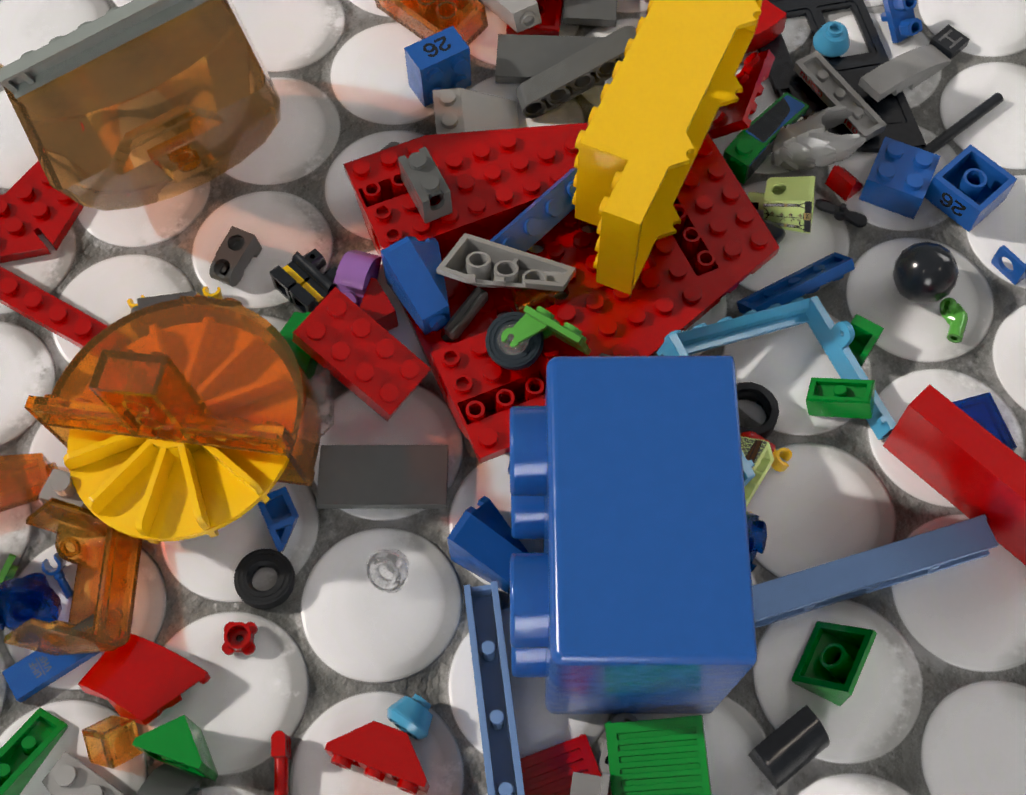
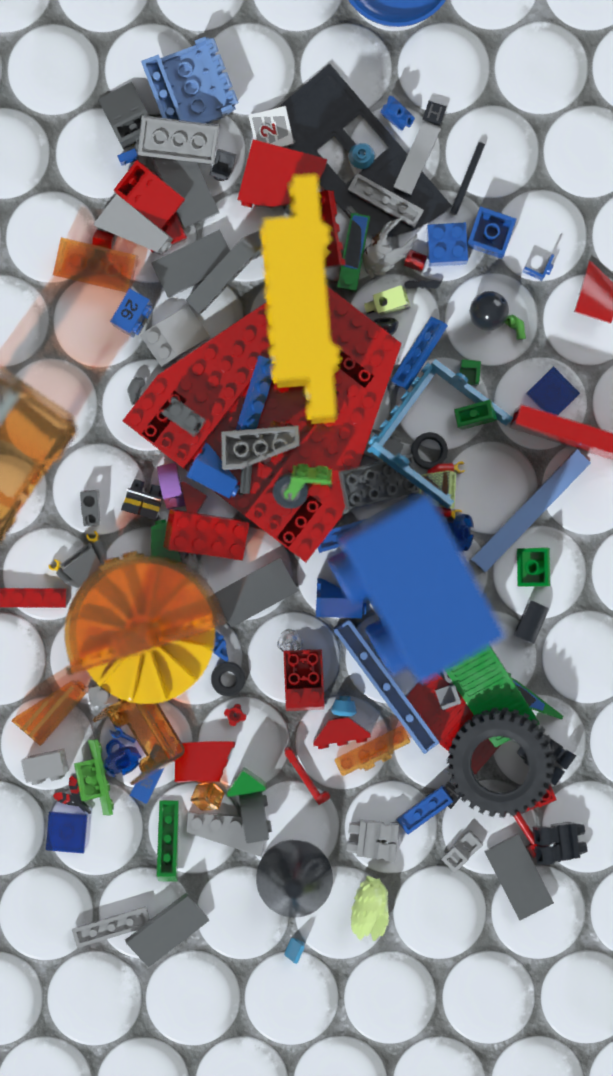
camera: 25 degrees left, 25 degrees up
none -> red slope [283,649,324,711]

